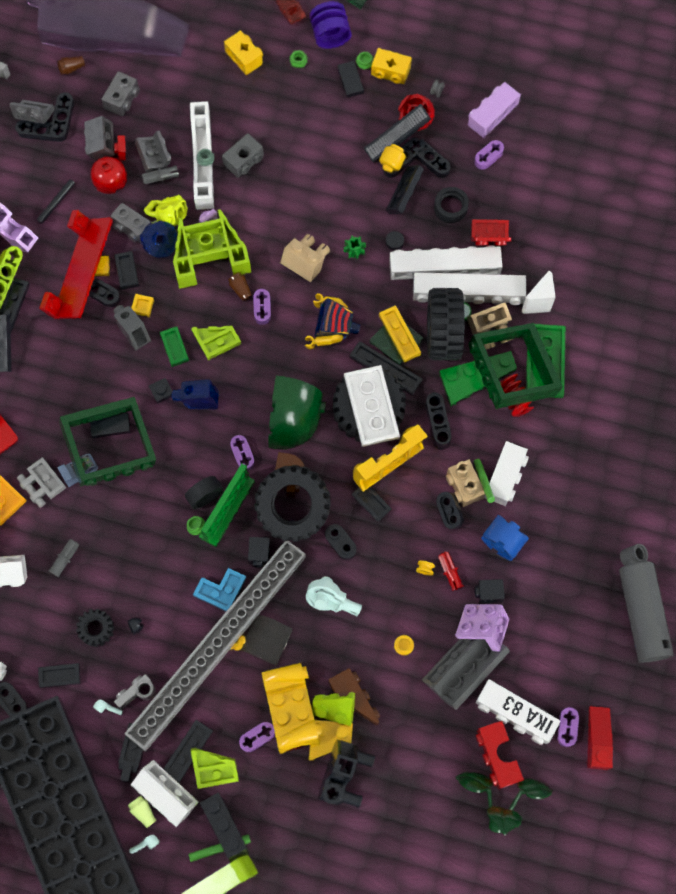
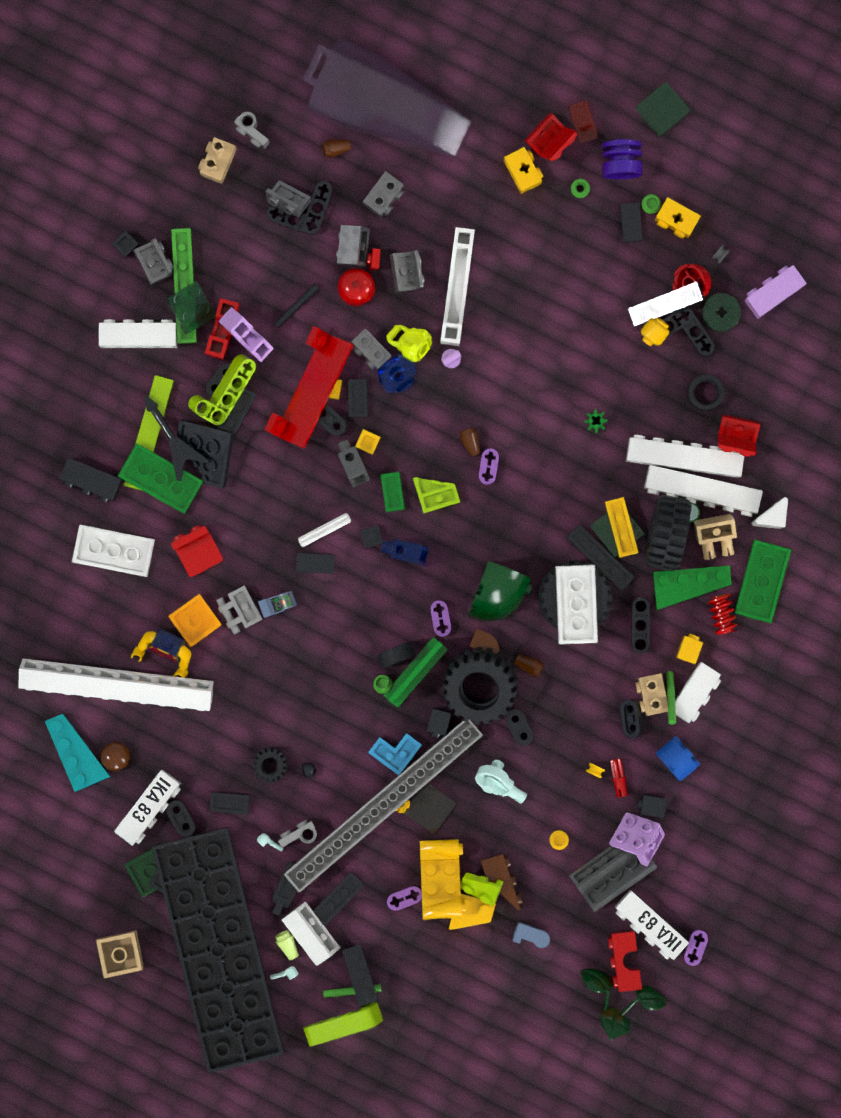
camera: 15 degrees right, 15 degrees up
dark grey axle [48,539,79,577] -> none
dark green window [59,397,156,487] -> none
dark grey axle [142,165,179,184] -> none
lime wedge [173,209,251,289] -> none
lime wing [191,748,239,789] -> none
sand green plate [196,149,214,166] -> none
dark grey brick [222,133,264,178] -> none
tan brick [281,234,330,282] -> none
torso [305,293,360,349] -> none
black piece [318,739,375,808] -> none
black tile [351,487,392,522] -> none
yellow piece [353,425,428,492] -> none
black plate [386,165,424,215] -> none
black tile [386,231,404,251] -> none
dark green window [468,323,563,409] -> none
medium lavender beam [474,140,504,170] -> none
red slope [587,706,613,770] -> none
dark grey piece [619,544,674,663] -> none
none -> white axle [298,513,351,547]
none -> sand blue leg [512,921,550,948]
none -> reddish brown cone [515,654,545,677]
none -> red bracket [524,113,578,161]
none -> yellow brick [676,634,703,664]
none -> clear green plate [702,293,741,332]

